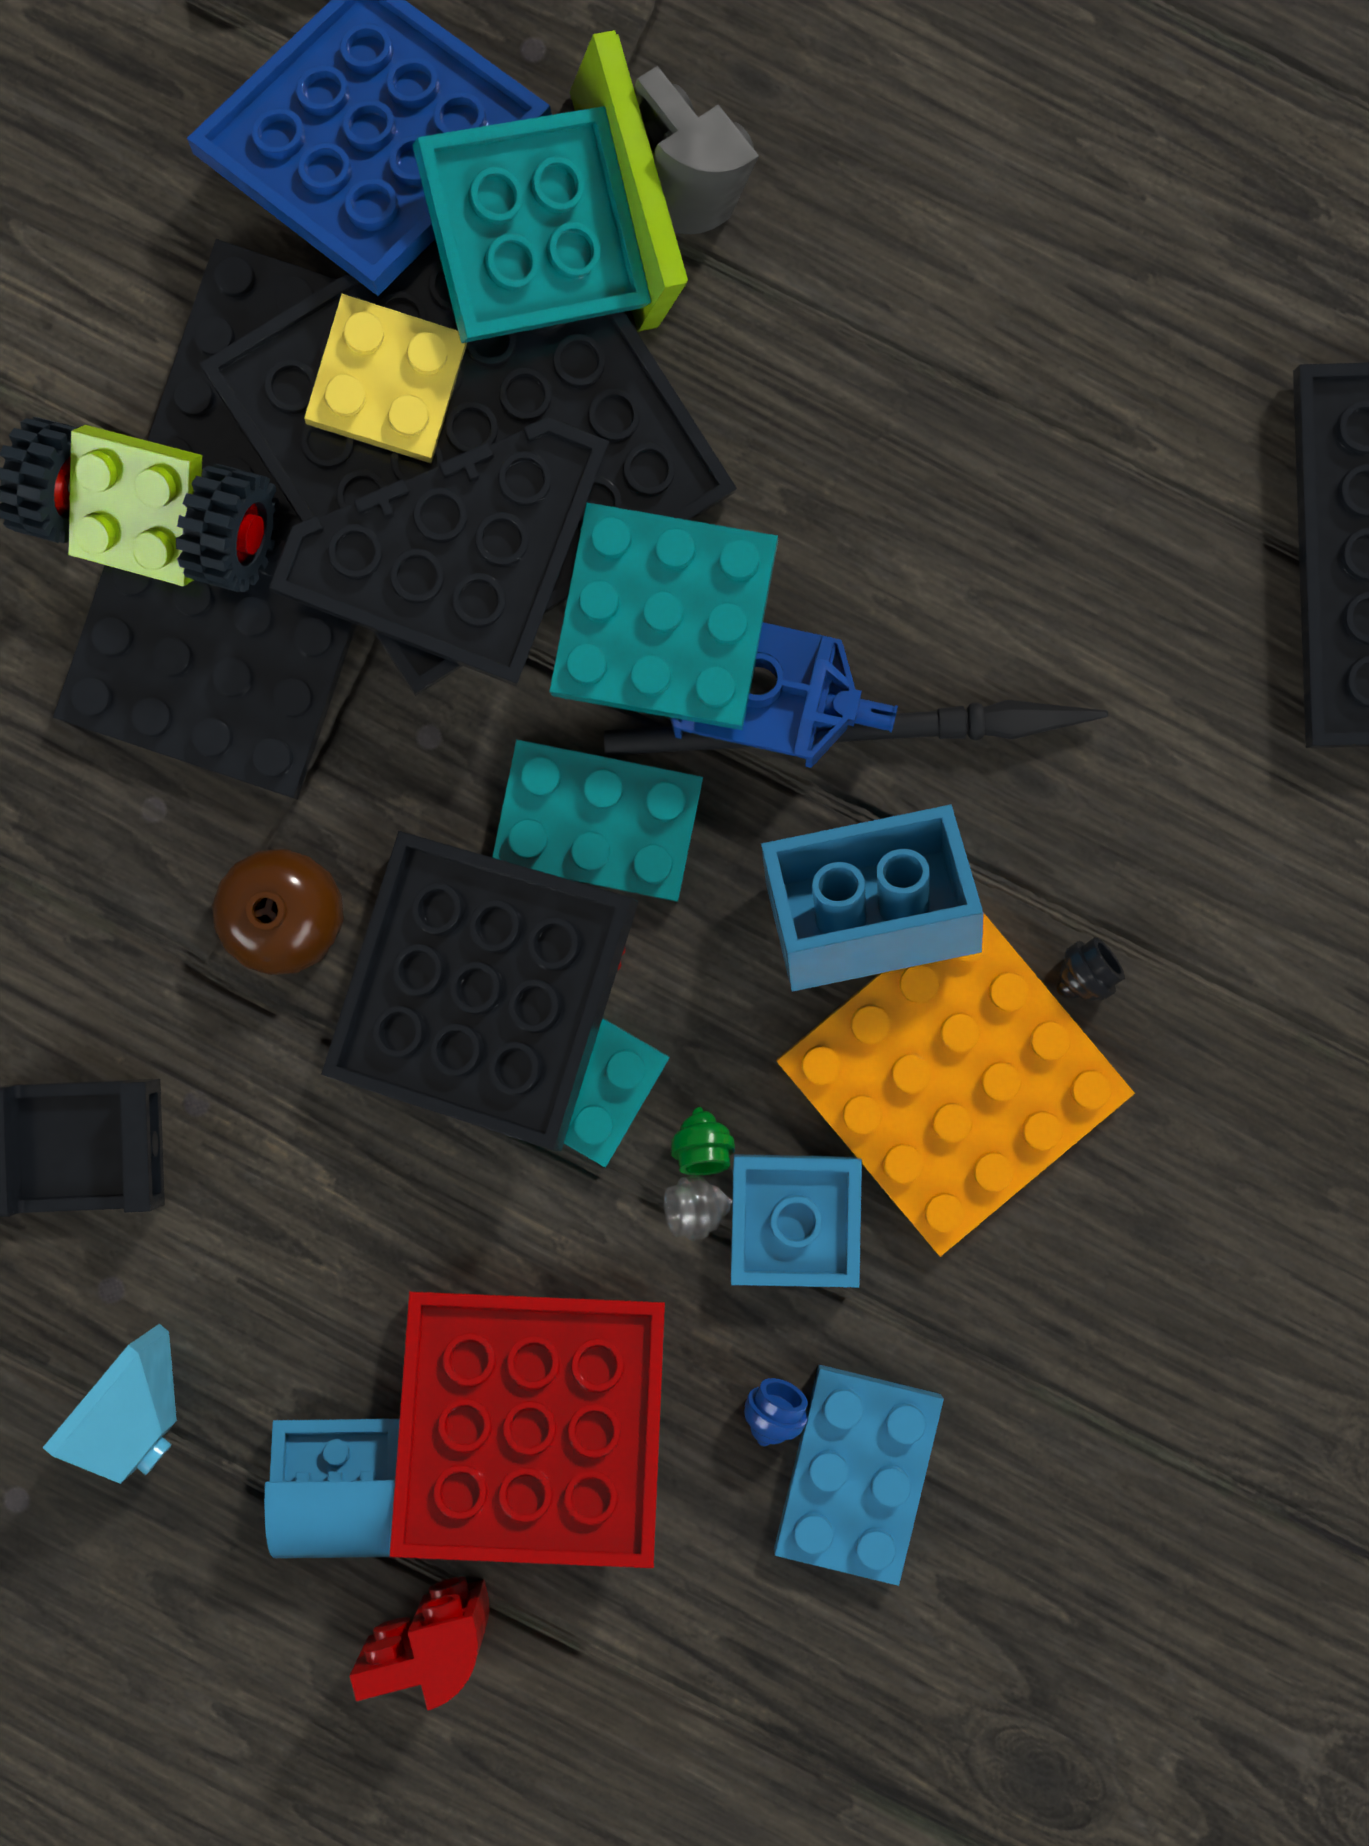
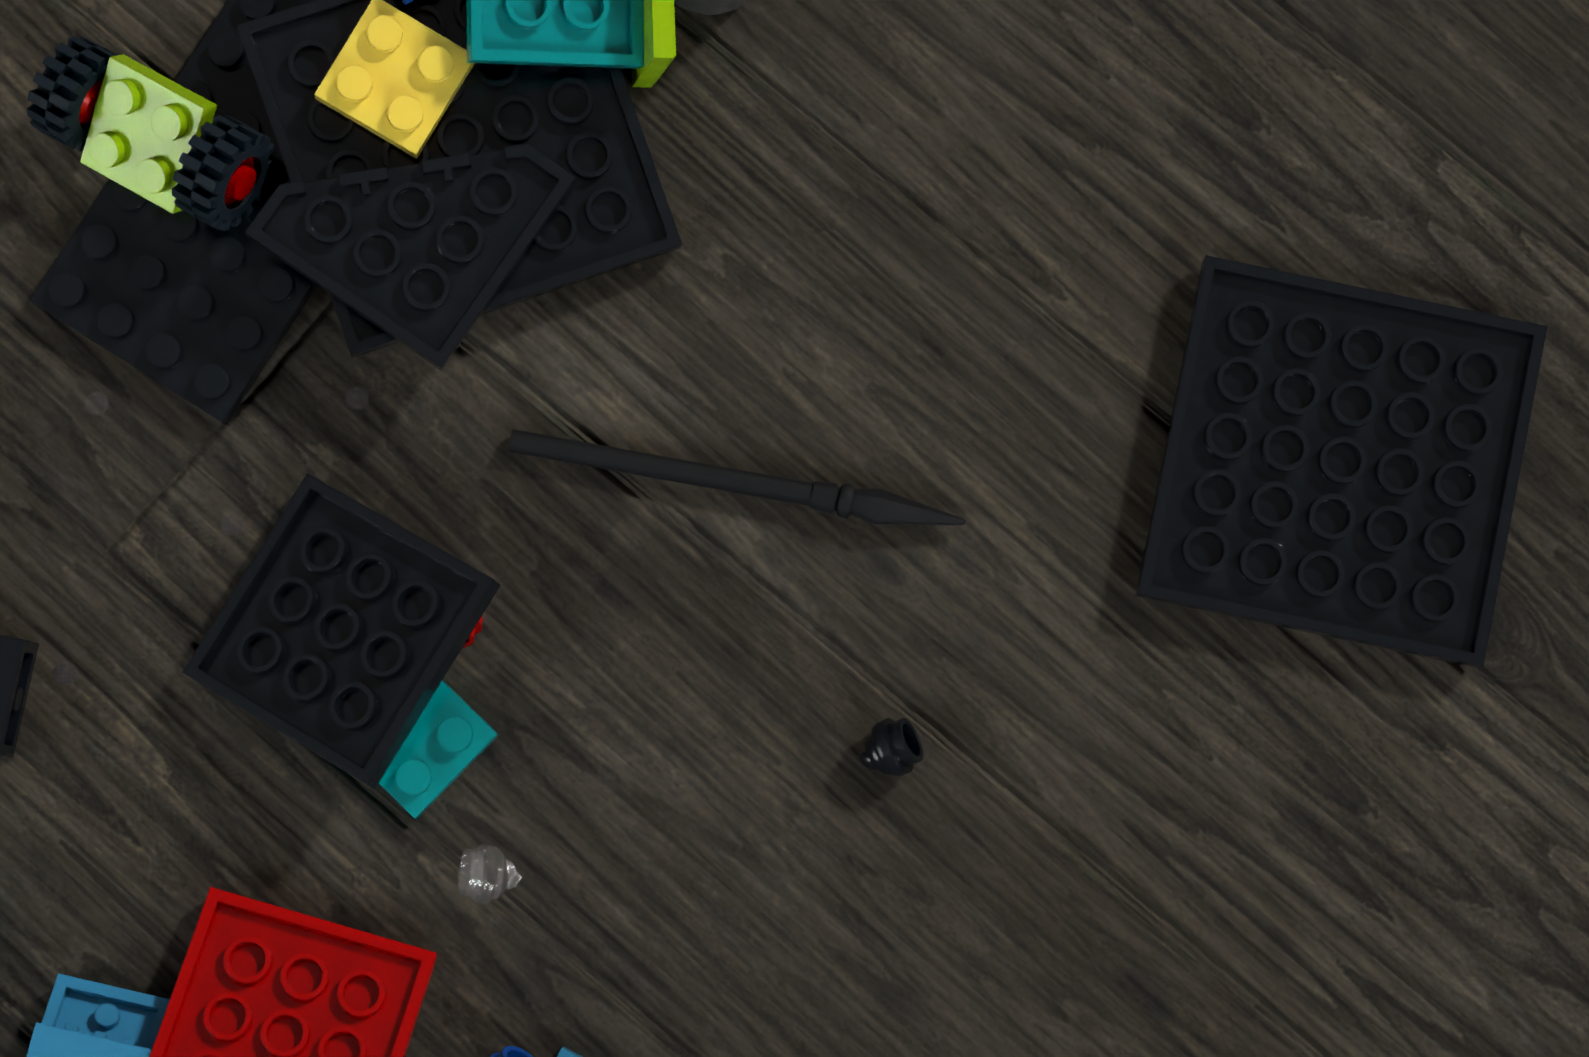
camera: 10 degrees right, 5 degrees down
reddish brown cylinder [212,849,344,975] -> none
teal plate [492,739,703,902] -> none
teal plate [549,502,778,730] -> none
blue plate [670,622,898,768] -> none
green plate [671,1107,735,1175] -> none
dark azure plate [731,1154,862,1288] -> none
dark azure brick [761,804,983,992] -> none
light orange plate [776,912,1135,1257] -> none

